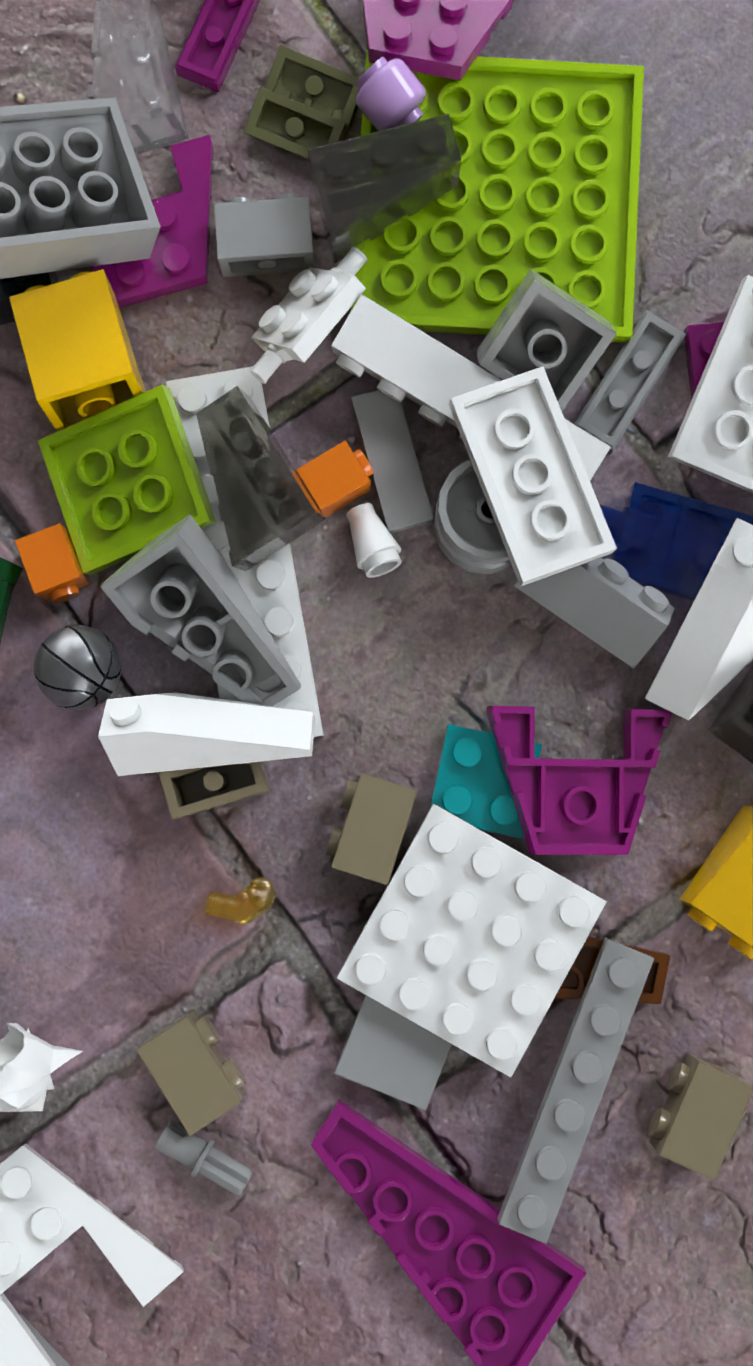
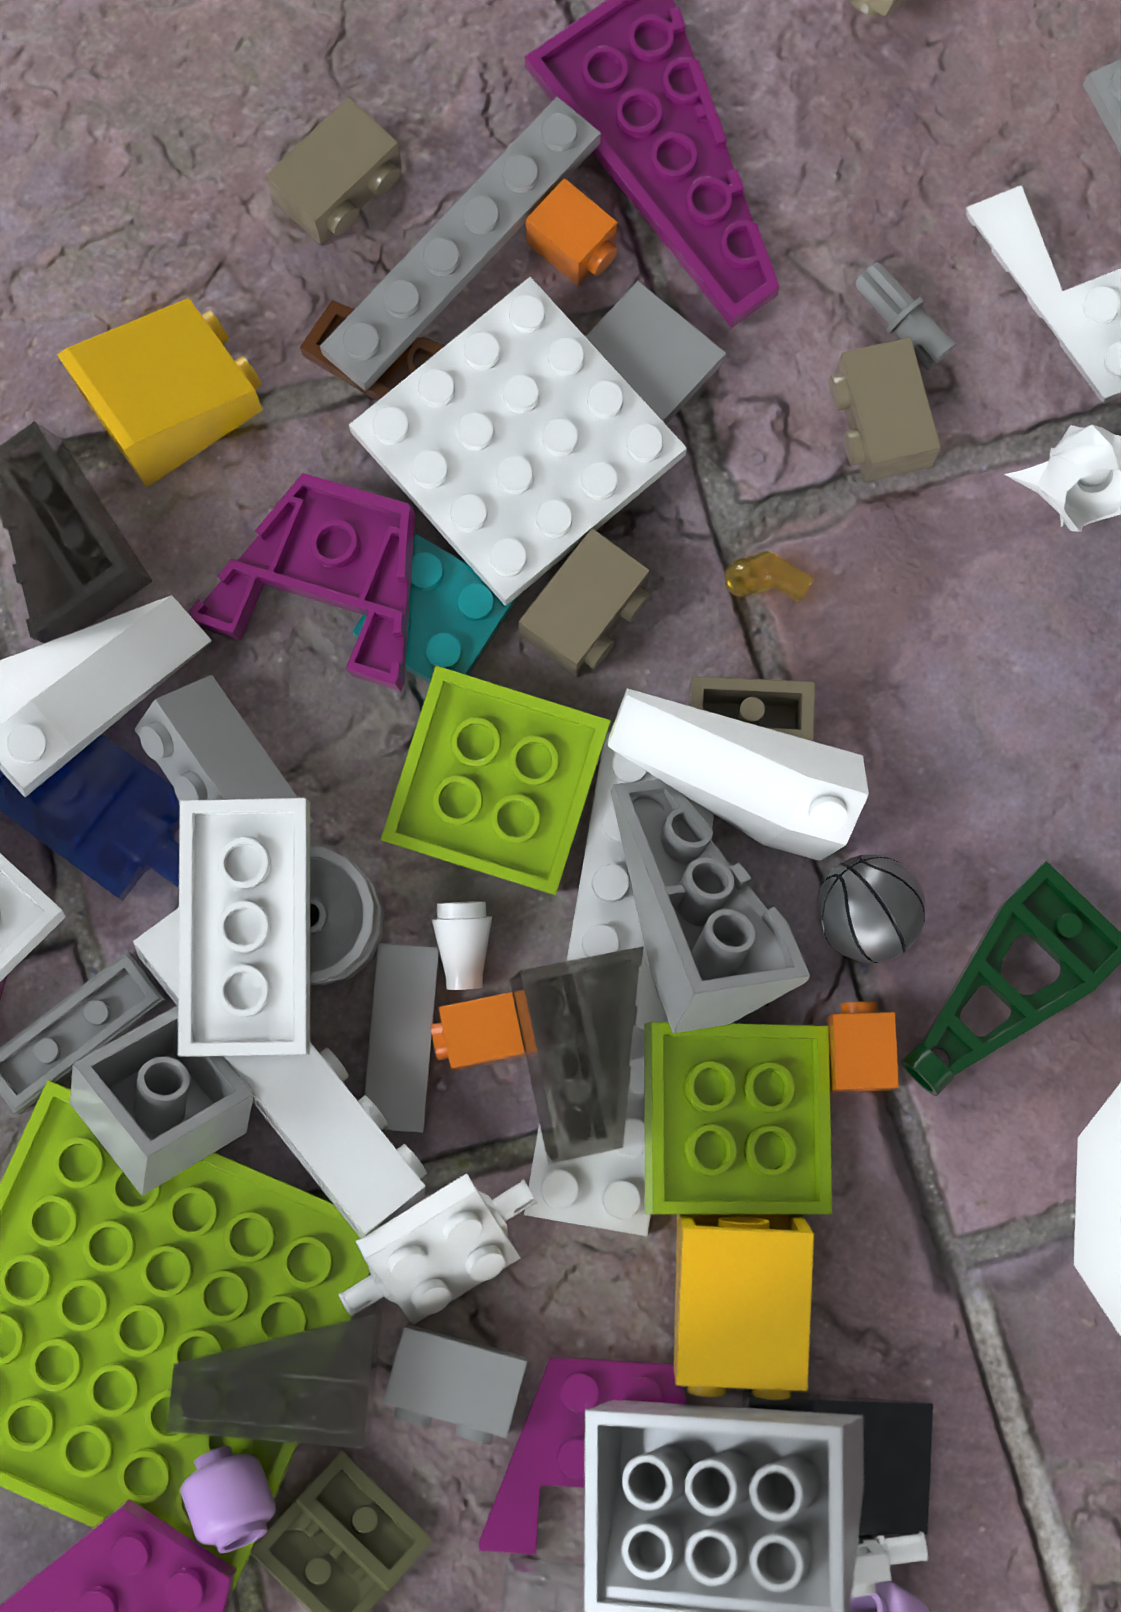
camera: 155 degrees left, 5 degrees down
none -> lime plate [380,666,611,895]
none -> orange brick [525,178,618,287]

